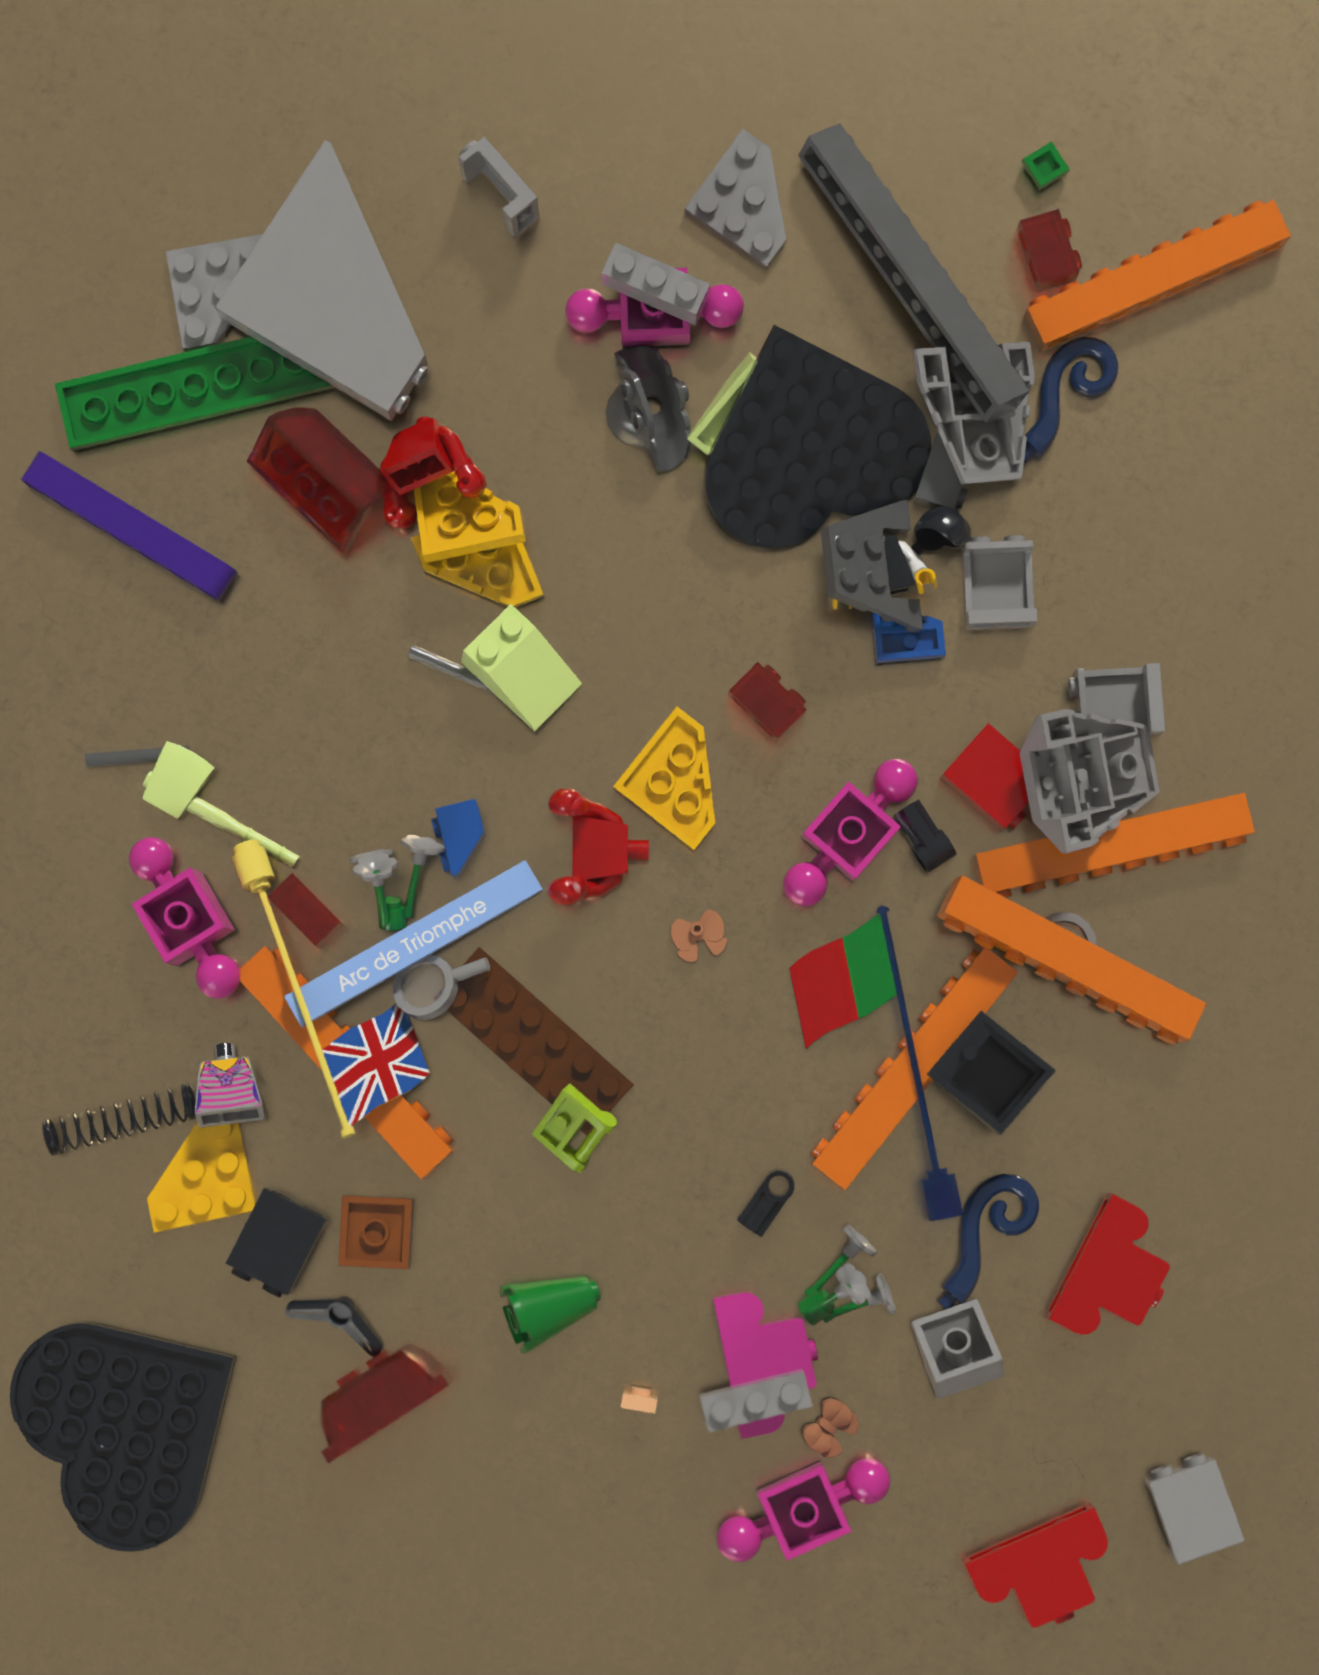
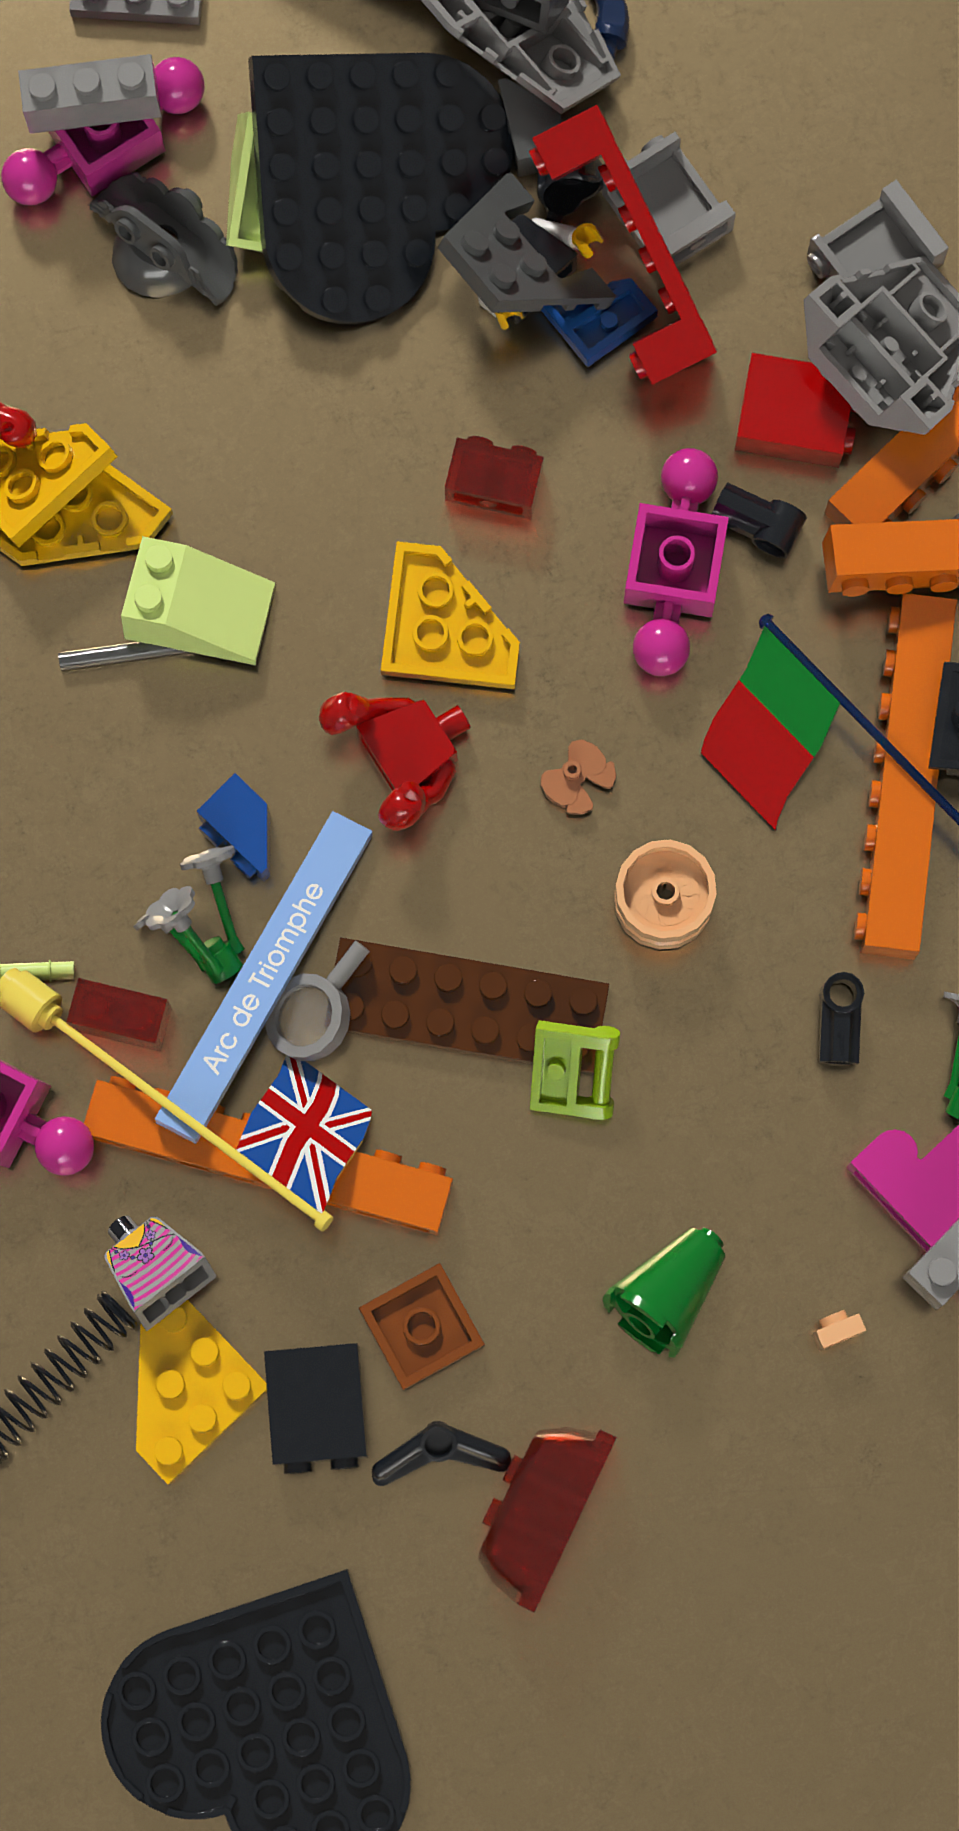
camera: 30 degrees left, 5 degrees down
none -> red plate [529,105,717,385]
none -> light nougat wheel [614,839,717,950]

